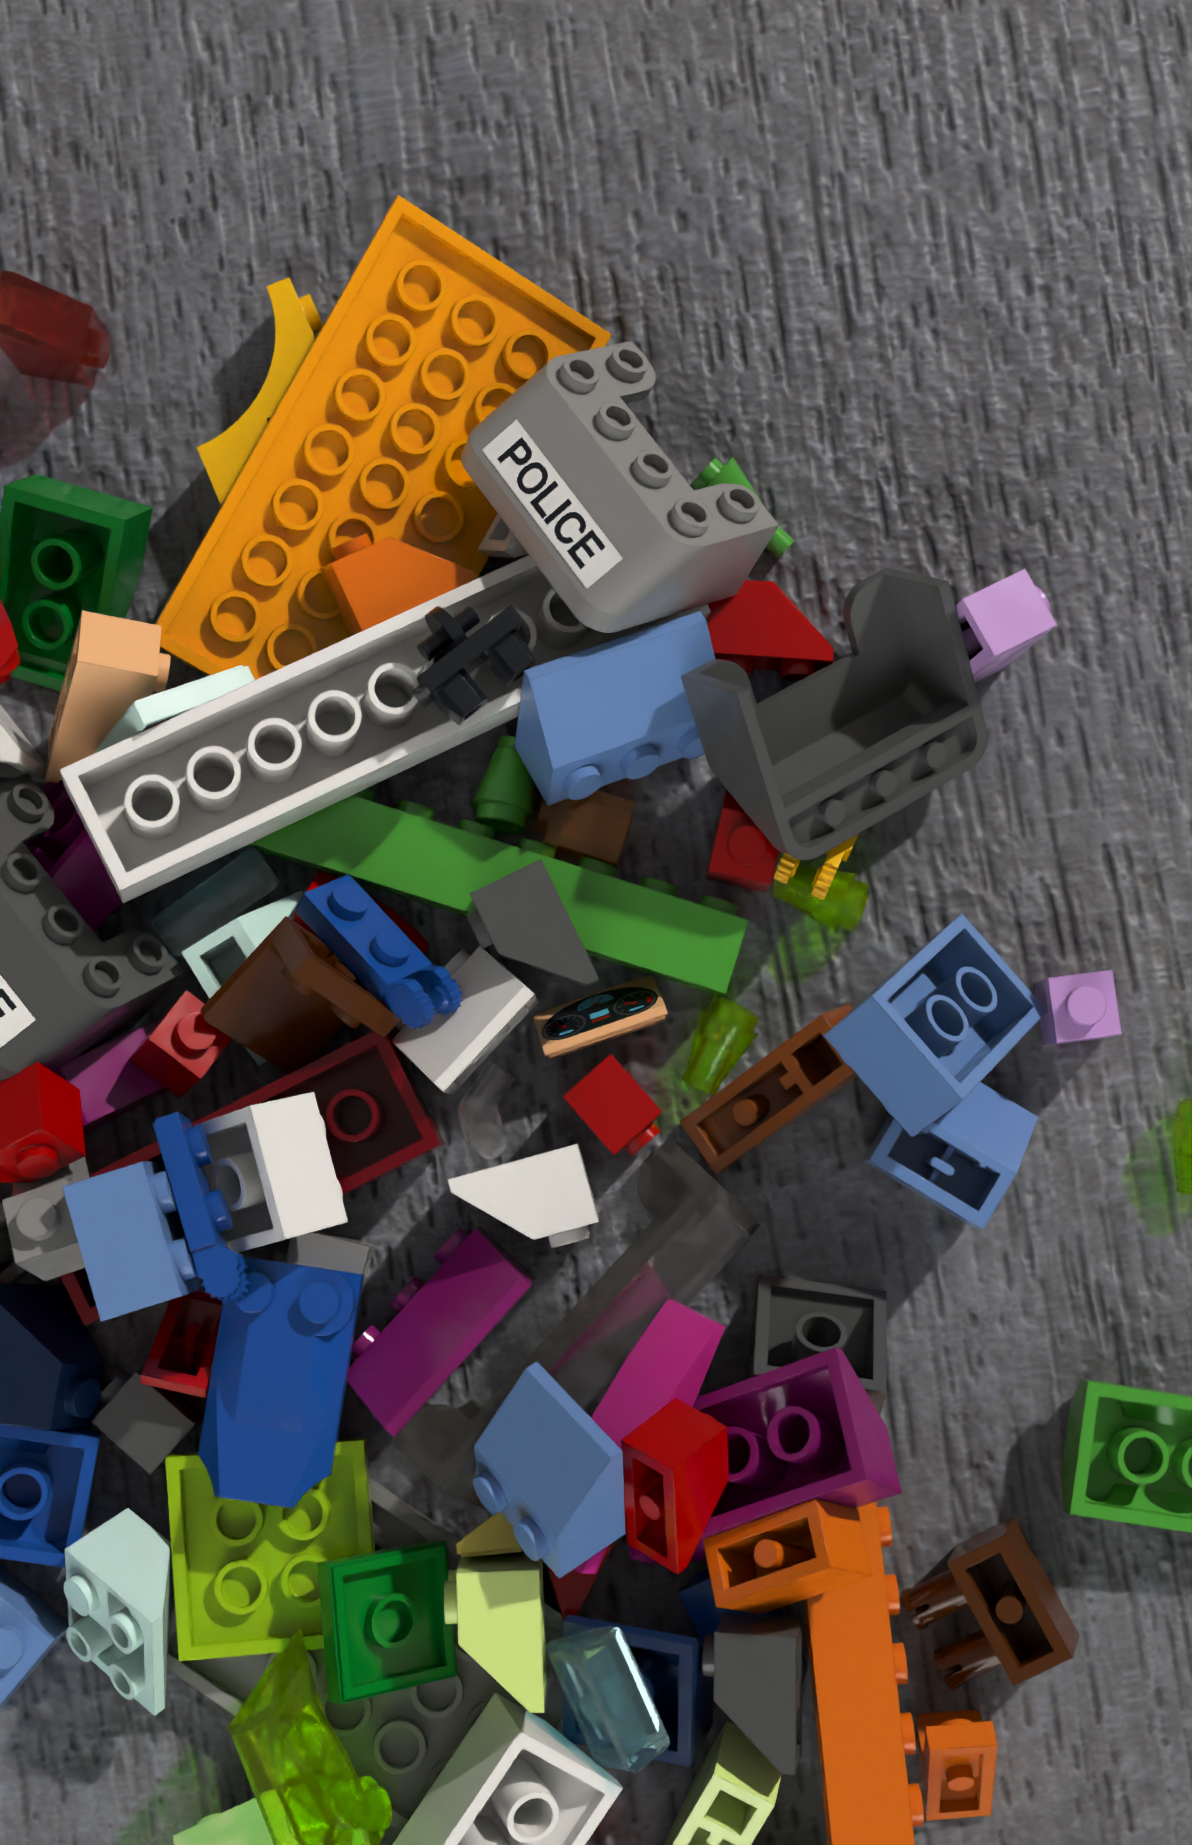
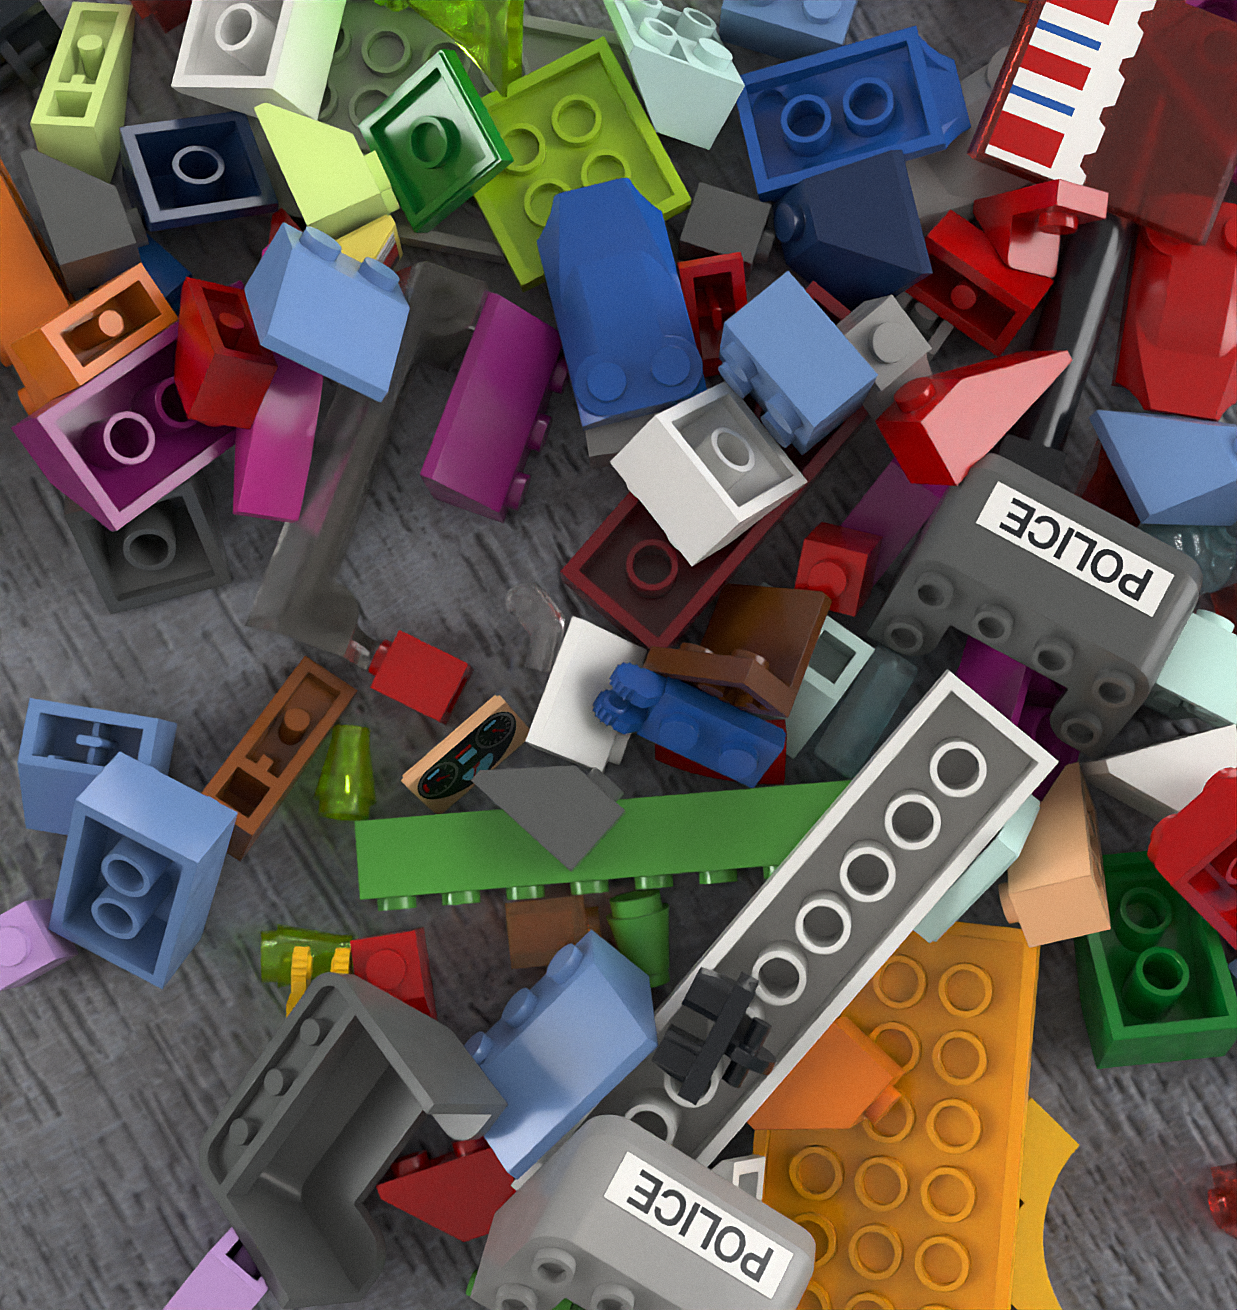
camera: 160 degrees right, 0 degrees up
blue hinge [152,1112,251,1303] -> none
white slope [448,1144,599,1248] -> none
clear light blue slope [545,1626,670,1773] -> none

